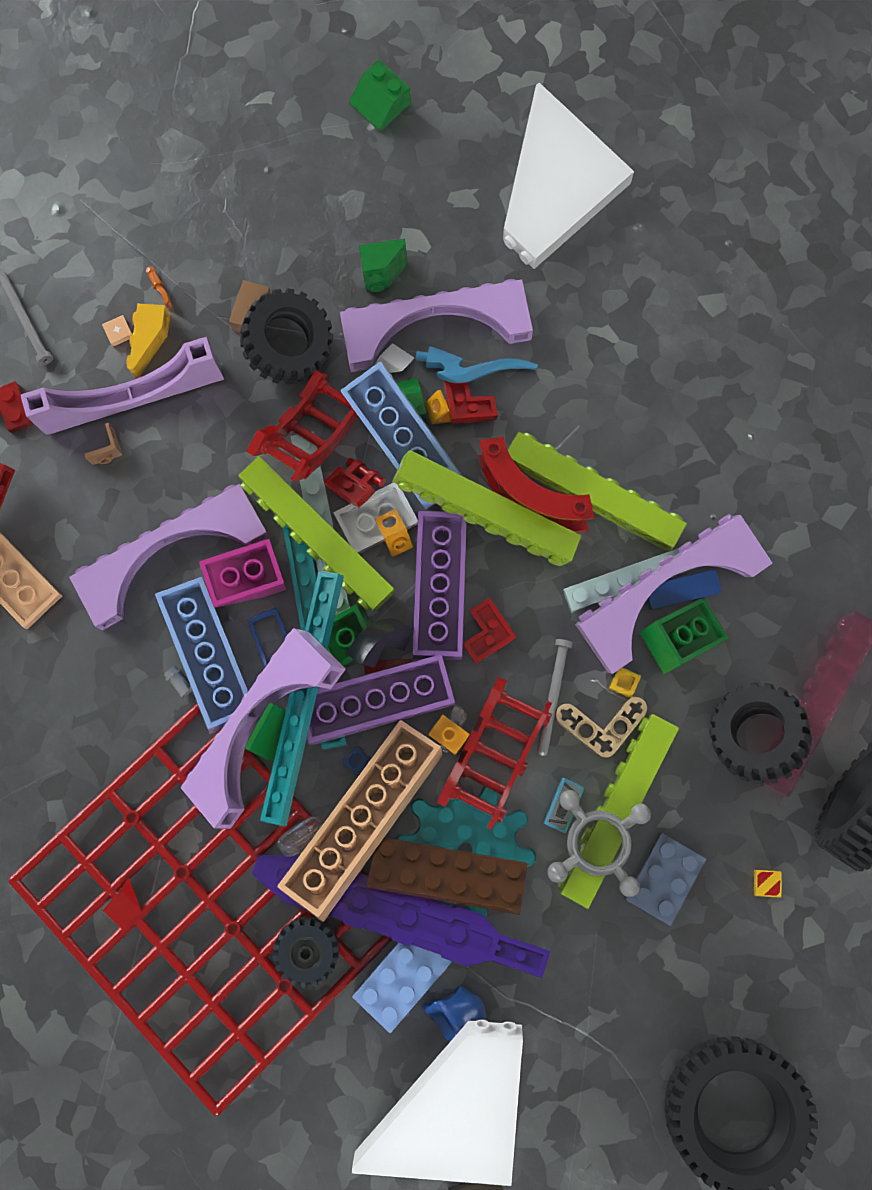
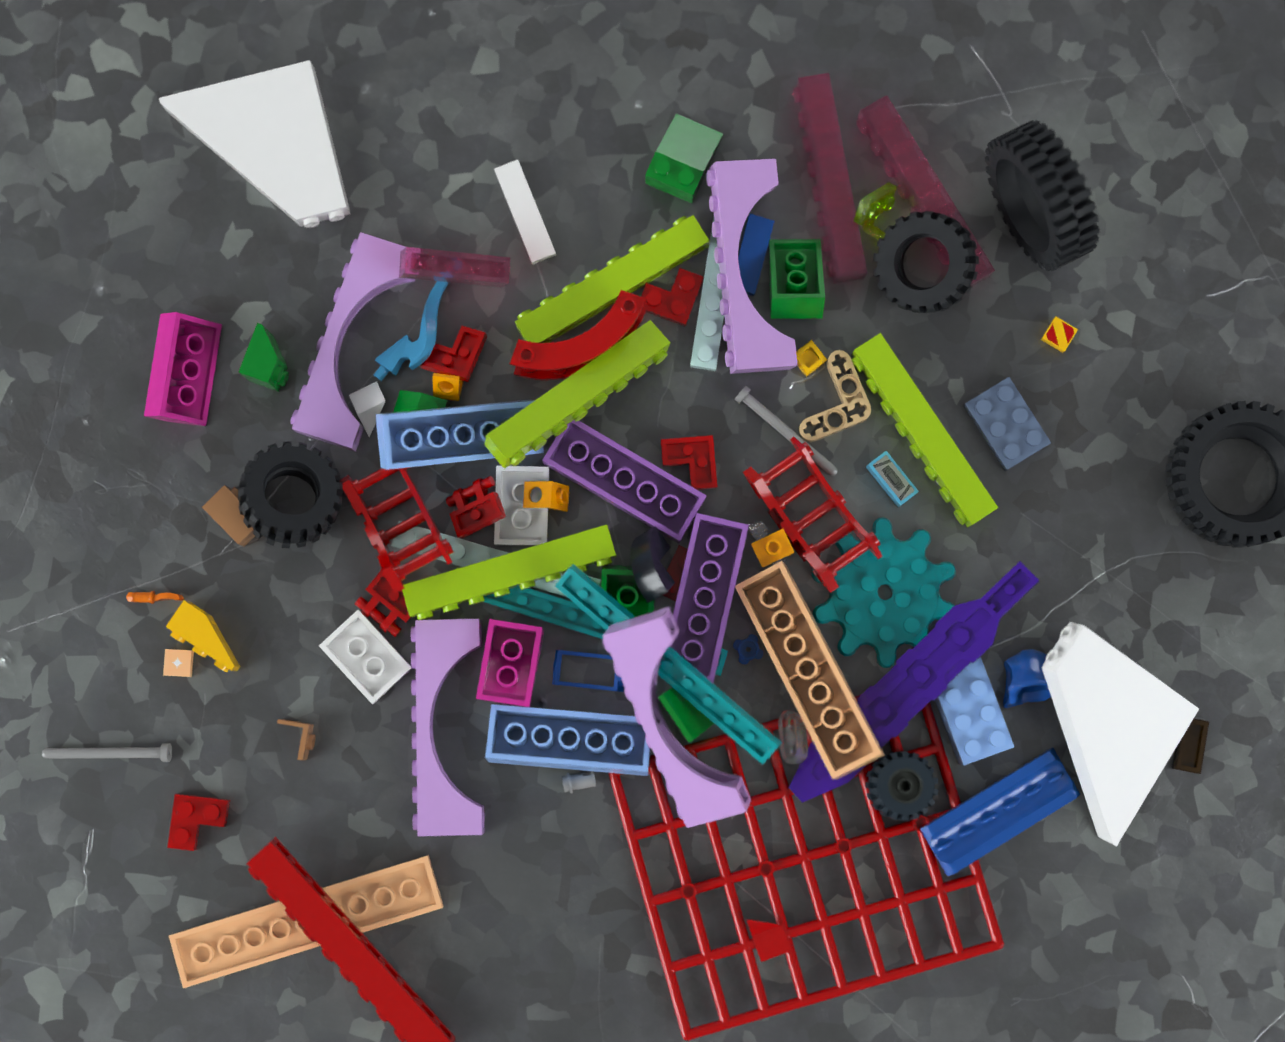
camera: 65 degrees left, 5 degrees up
lavender arch [21,337,224,435] -> none
green slope [349,59,411,132] -> none
reddish brown plate [367,838,528,915] -> none
light grey piece [547,790,651,897] -> none
none -> dark pink slope [144,312,222,426]
none -> white plate [319,610,412,704]
none -> red plate [355,570,412,637]
none -> clear pink brick [399,247,510,287]
none -> white tile [494,159,556,265]
none -> red plate [641,268,704,327]
none -> green slope [645,113,723,203]
none -> clear pink brick [793,73,867,284]
none -> clear neon green plate [854,182,897,240]
none -> blue plate [920,748,1080,876]

